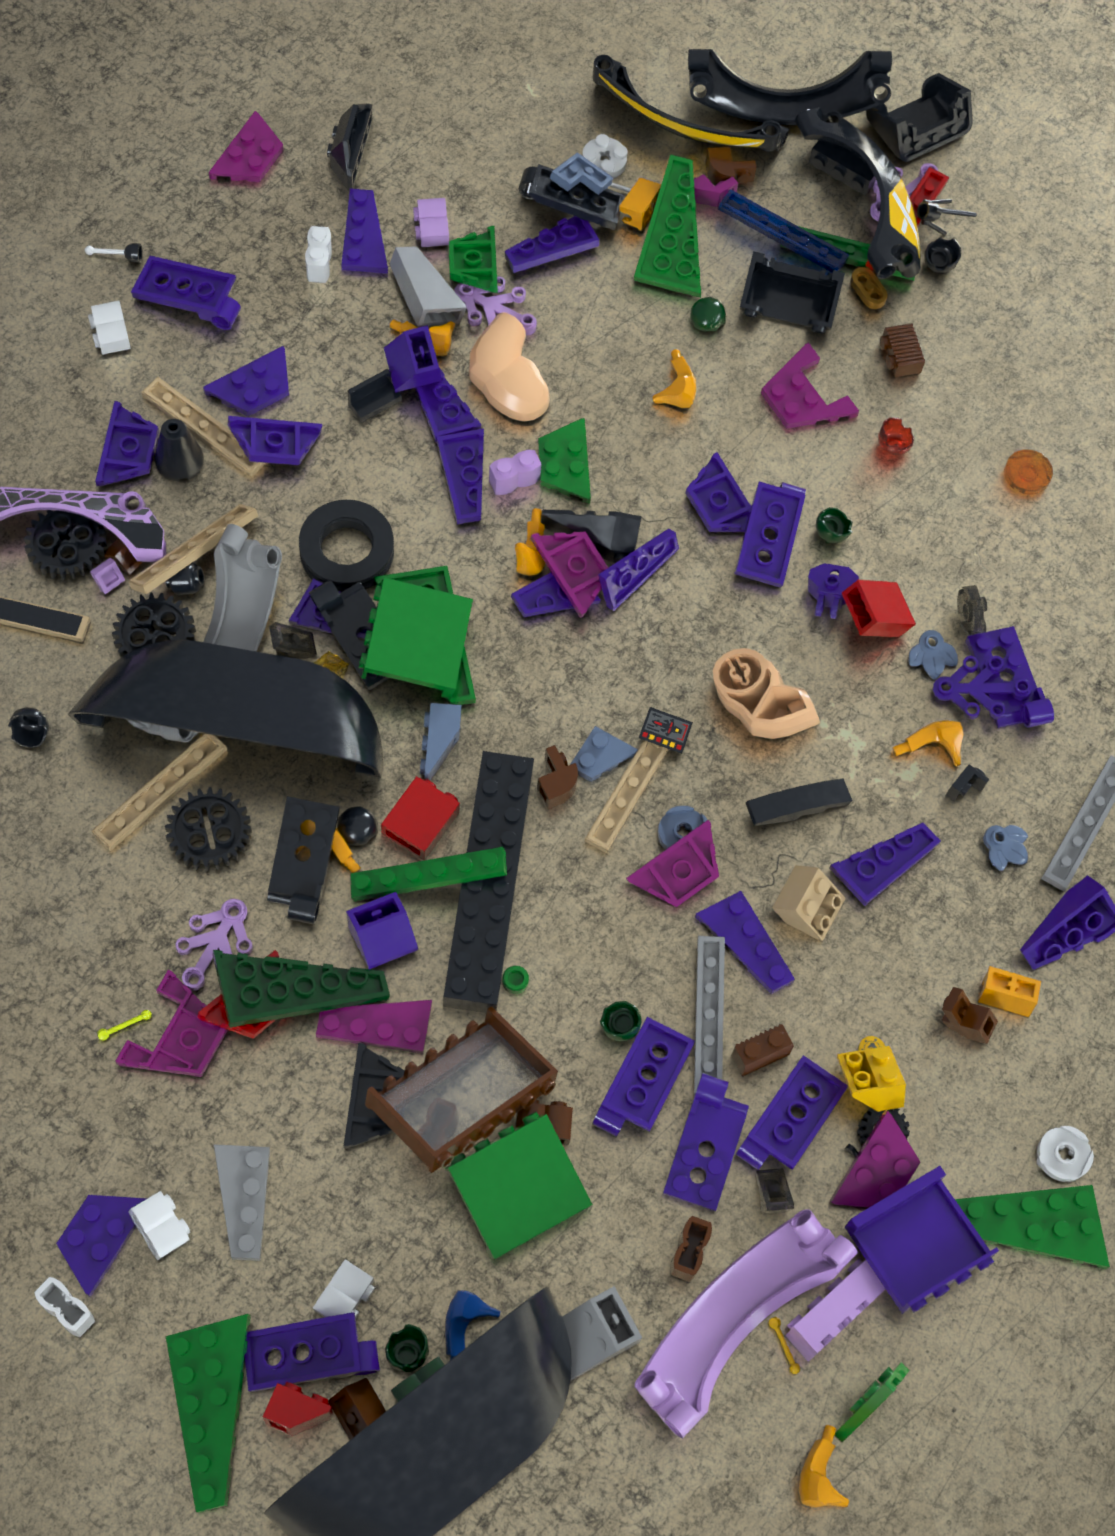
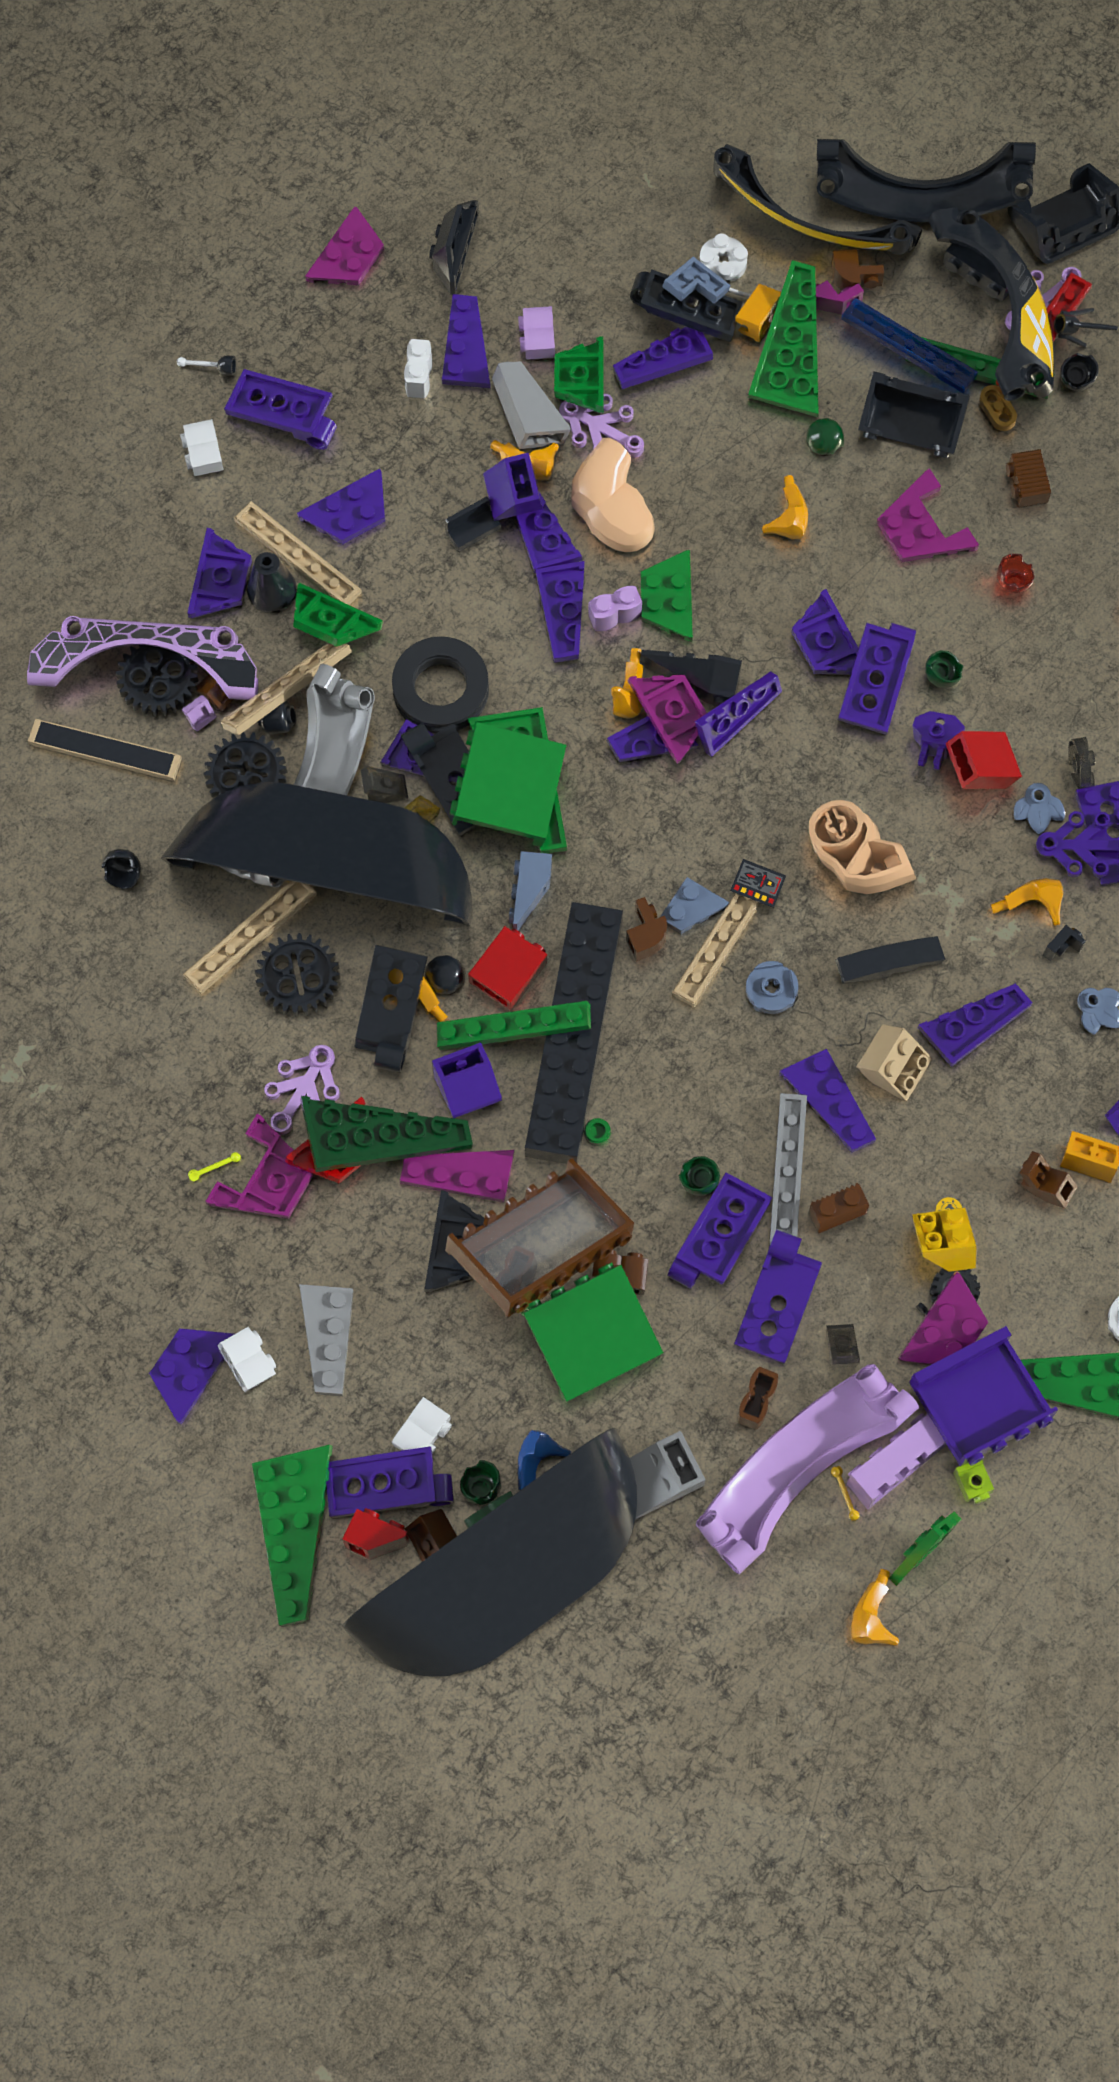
camera: 10 degrees right, 5 degrees up
white brick [34,1277,95,1337] -> none
dark purple wing [227,416,322,465] -> none
magenta wing [626,820,719,907] -> none
dark purple hinge [736,1055,848,1170] -> none
none -> green wing [293,583,383,647]
none -> lime brick [953,1460,994,1504]

